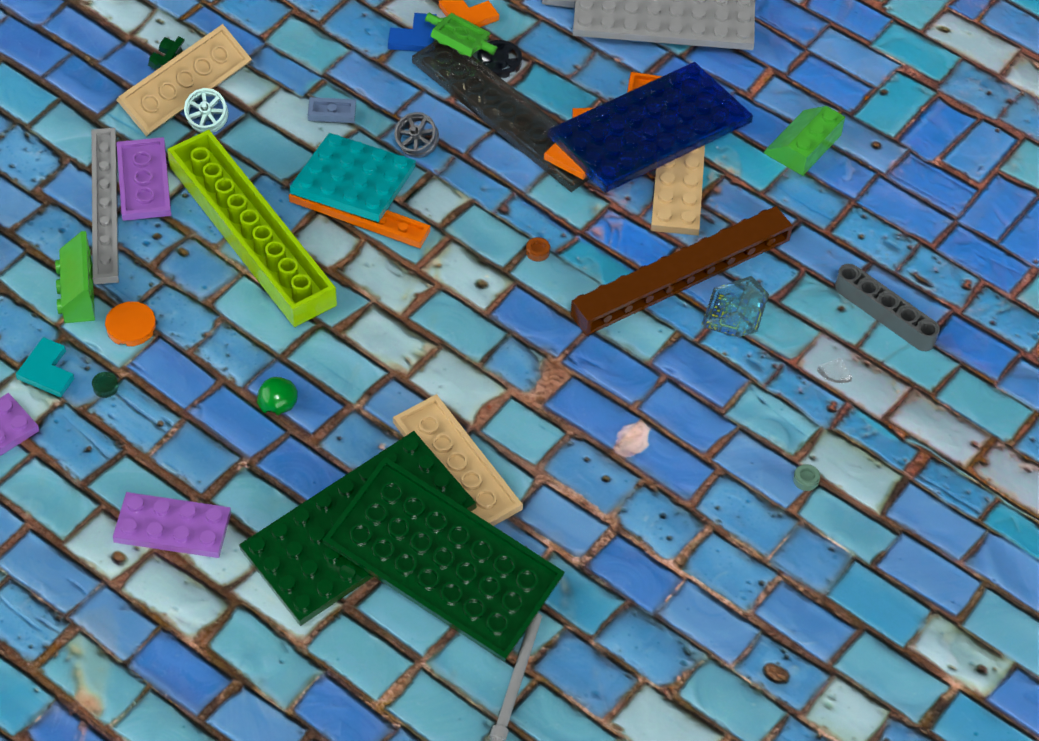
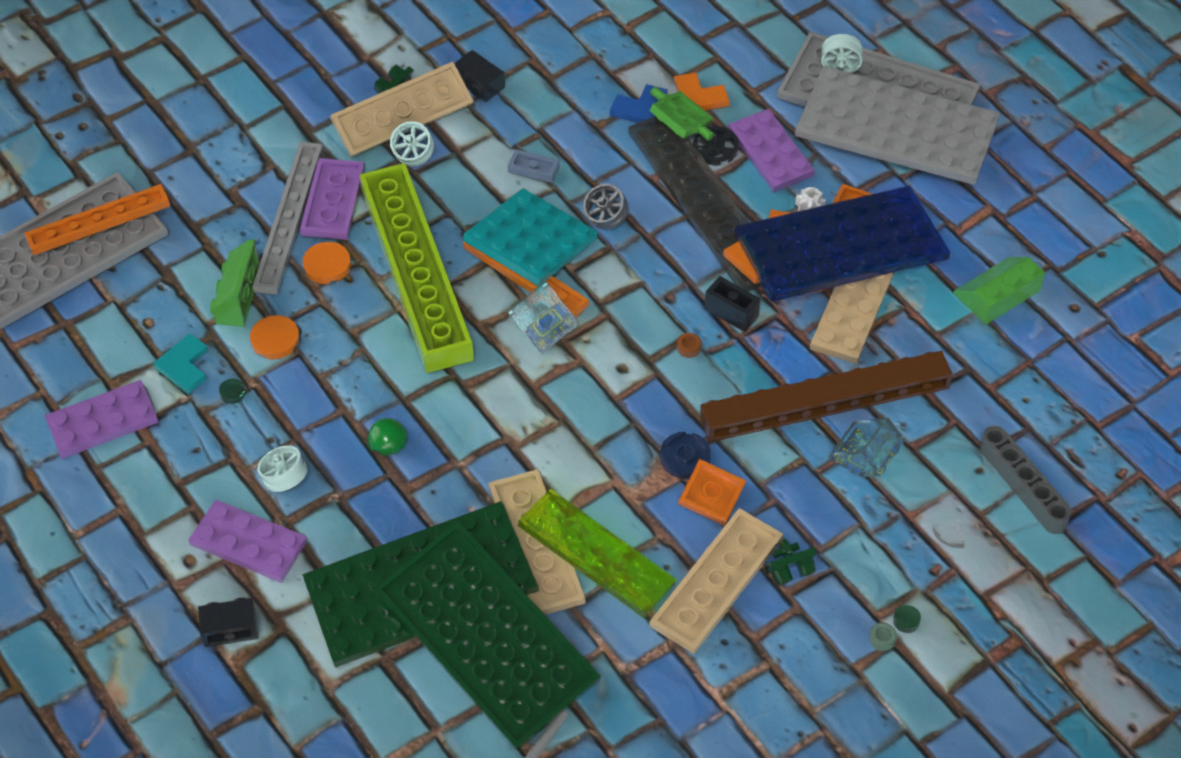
camera: 20 degrees right, 0 degrees up
none -> black brick [198,598,259,647]
none -> light aqua wheel [257,446,308,492]
none -> orange tile [302,242,351,284]
none -> black brick [454,50,505,102]
none -> clear light blue slope [507,281,580,355]
none -> clear neon green plate [517,489,677,618]
none -> tan plate [650,508,783,654]
none -> dark blue tile [660,432,711,479]
none -> orange tile [678,459,746,526]
none -> black brick [705,276,761,332]
none -> medium lavender plate [728,108,815,193]
none -> dark green hips [765,538,817,586]
none -> white gear [795,187,826,216]
none -> clear green tile [893,605,921,633]

